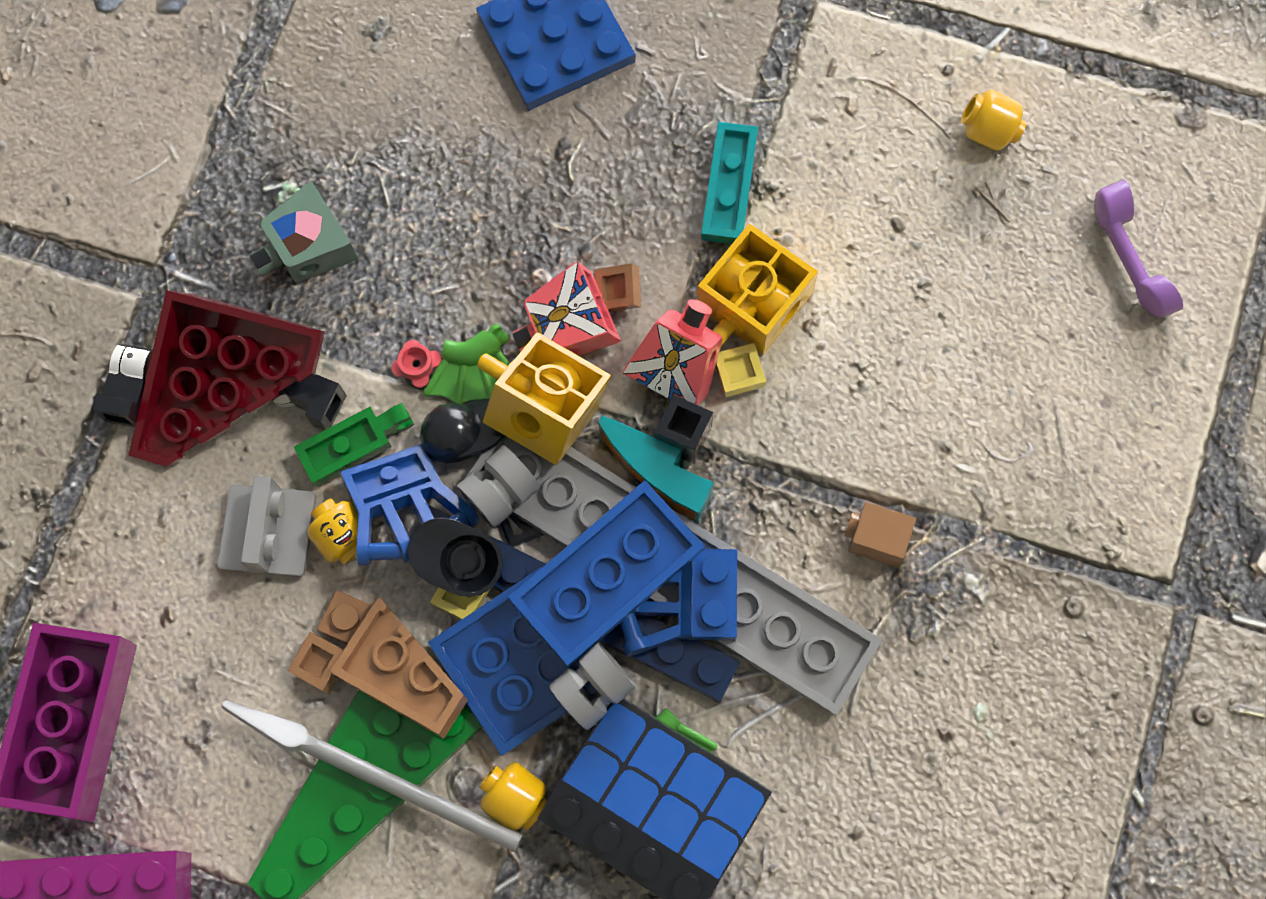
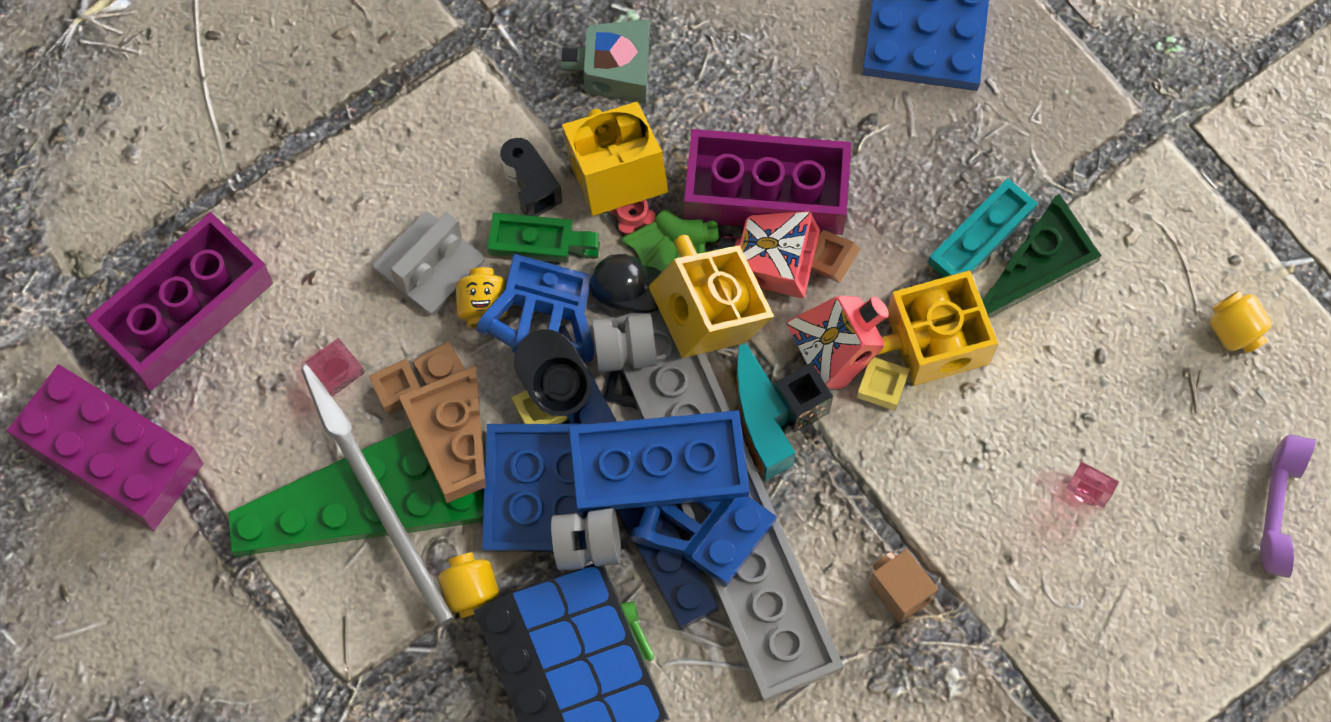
camera: 30 degrees right, 5 degrees down
black leg [91,344,153,428] -> none
dark red slope [128,290,325,467] -> none
none -> clear pink plate [305,338,365,397]
none -> yellow piece [562,101,668,216]
none -> magenta brick [684,129,852,235]
none -> dark green wing [982,194,1102,318]
none -> clear pink plate [1067,461,1119,508]

